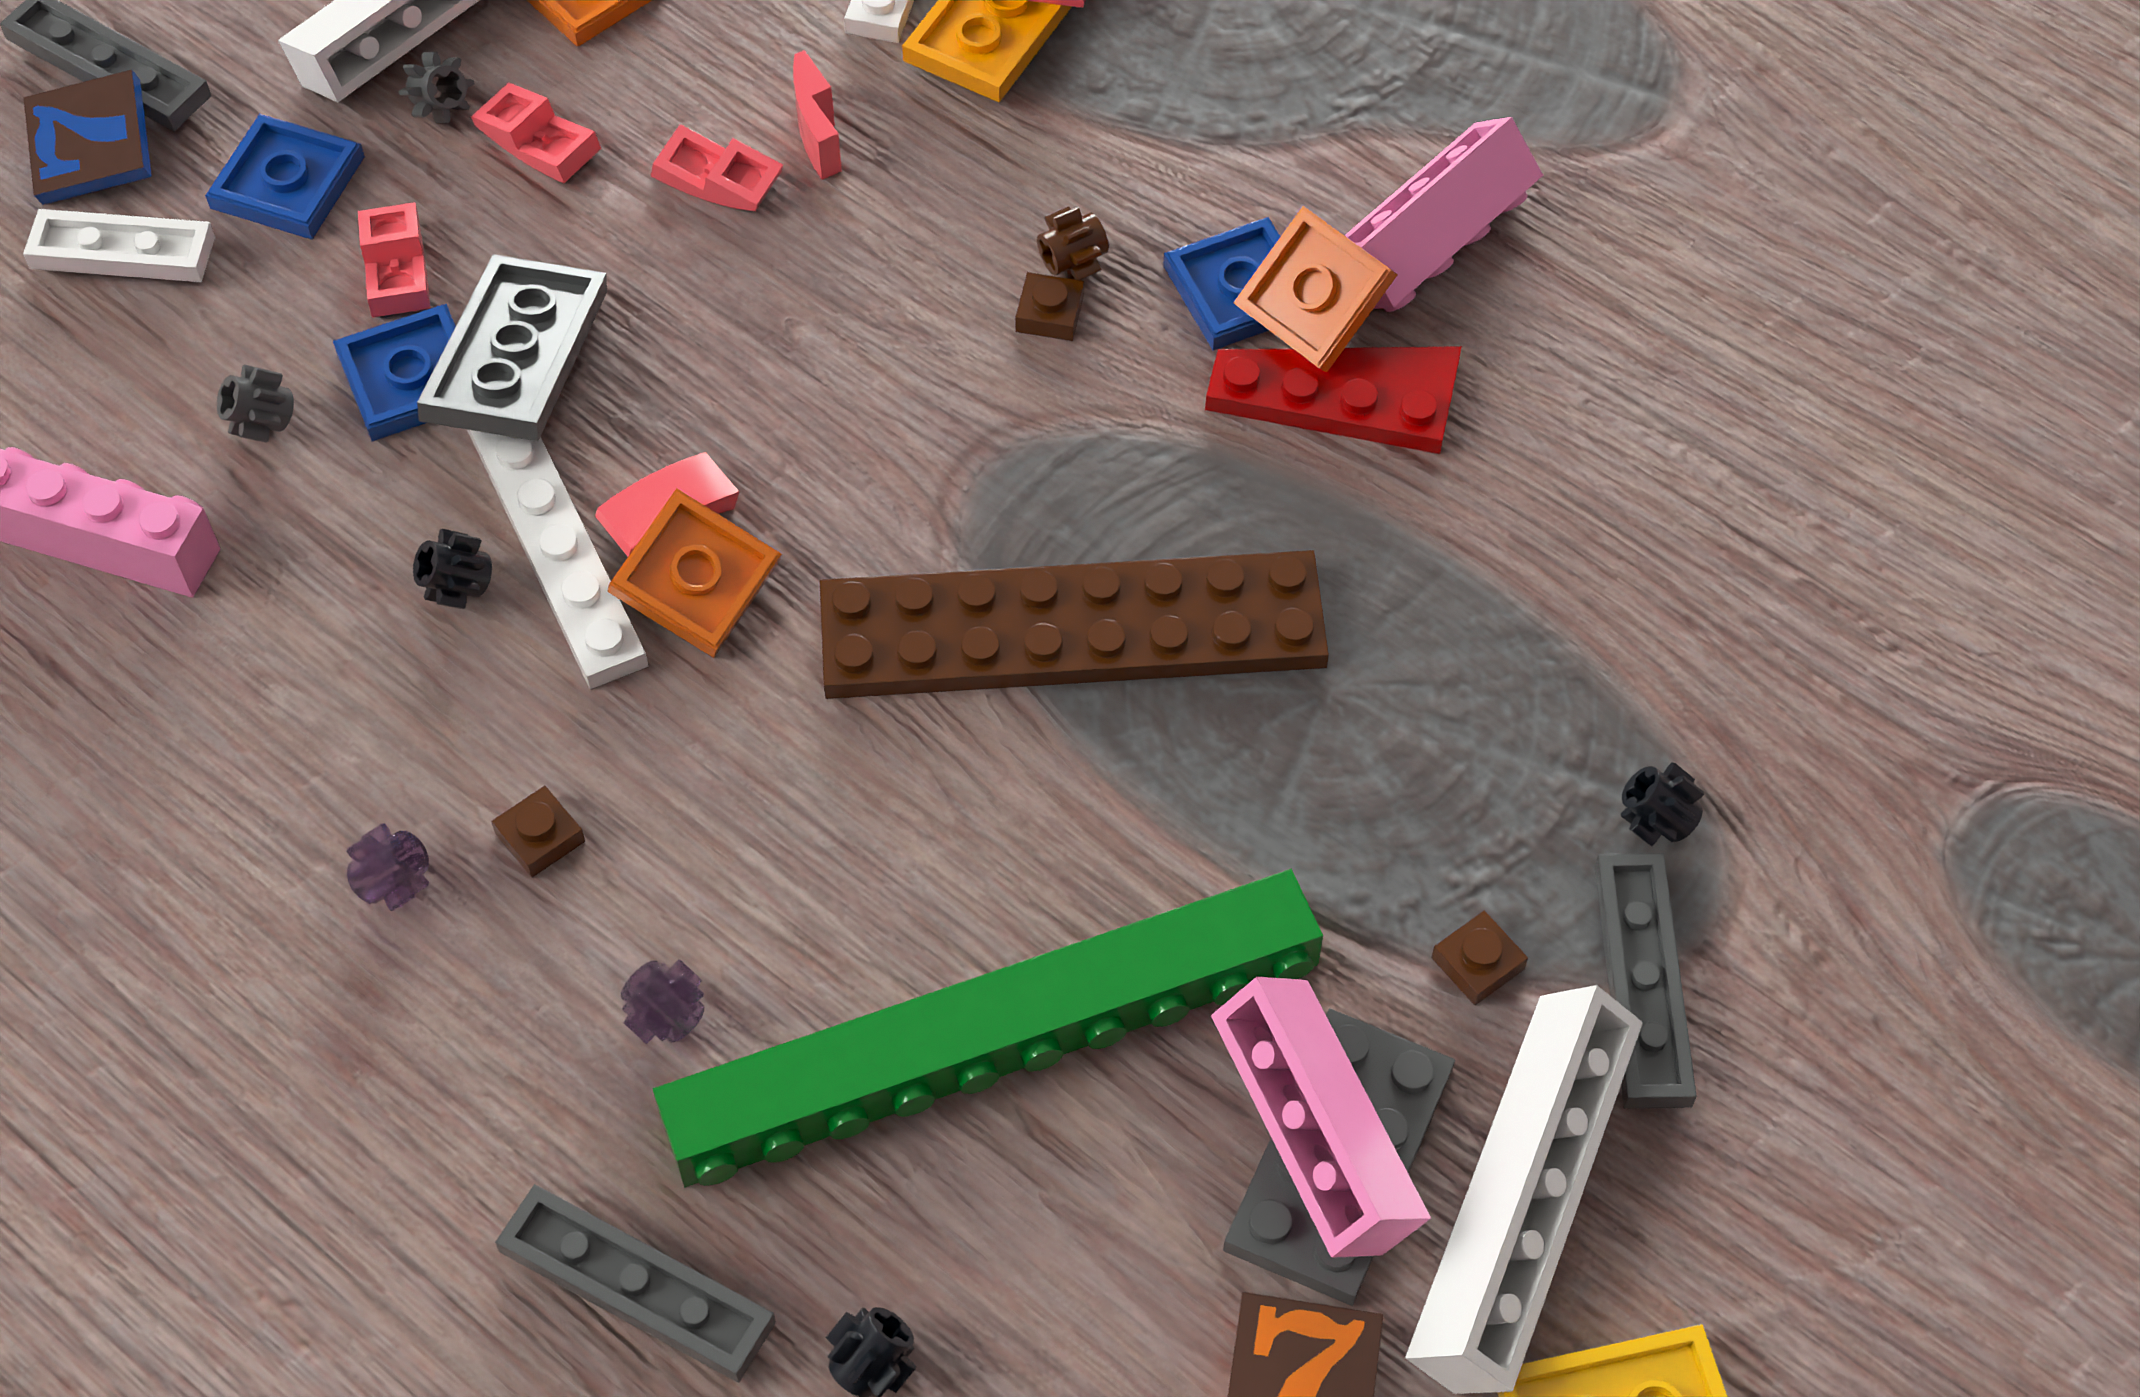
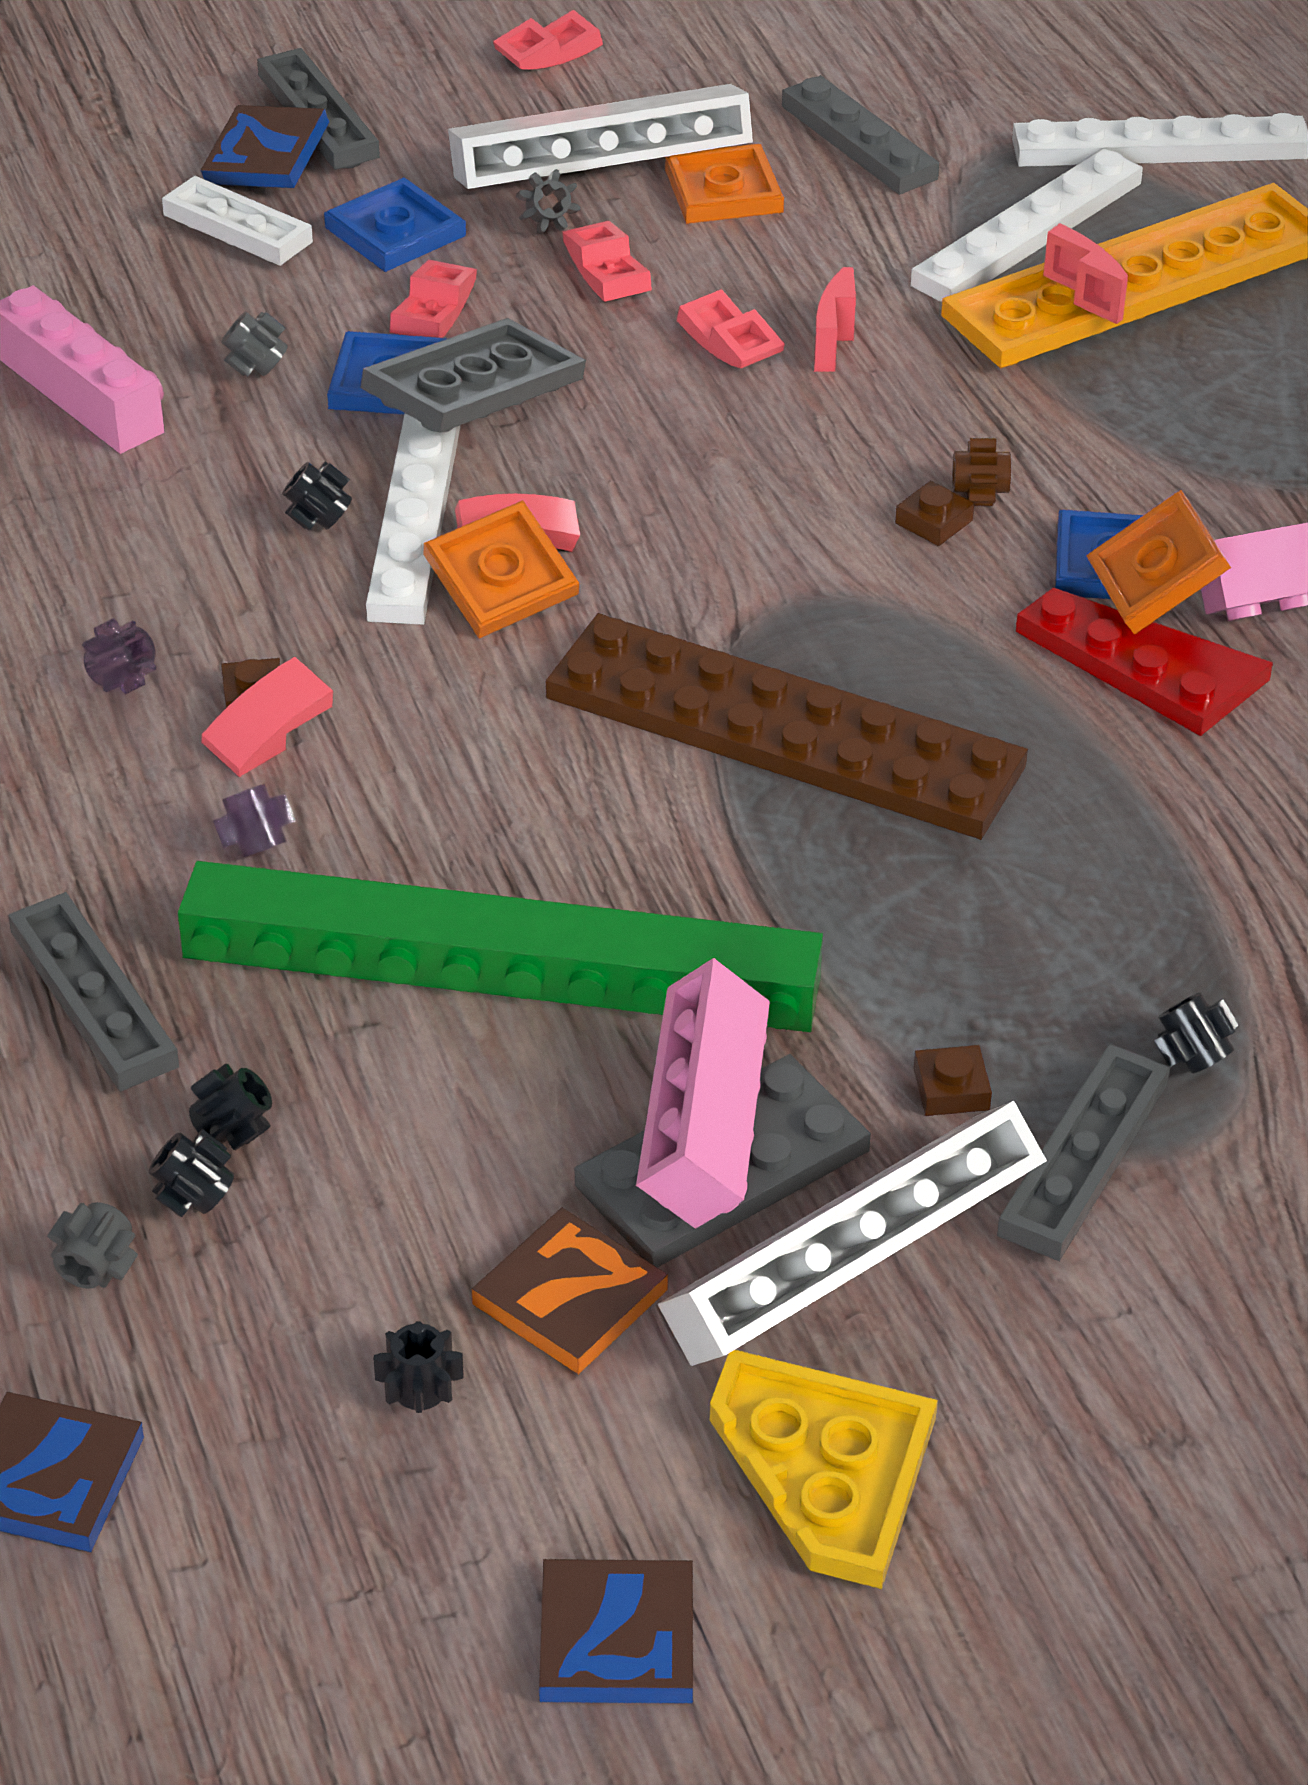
camera: 30 degrees right, 15 degrees down
none -> coral slope [201,657,333,777]

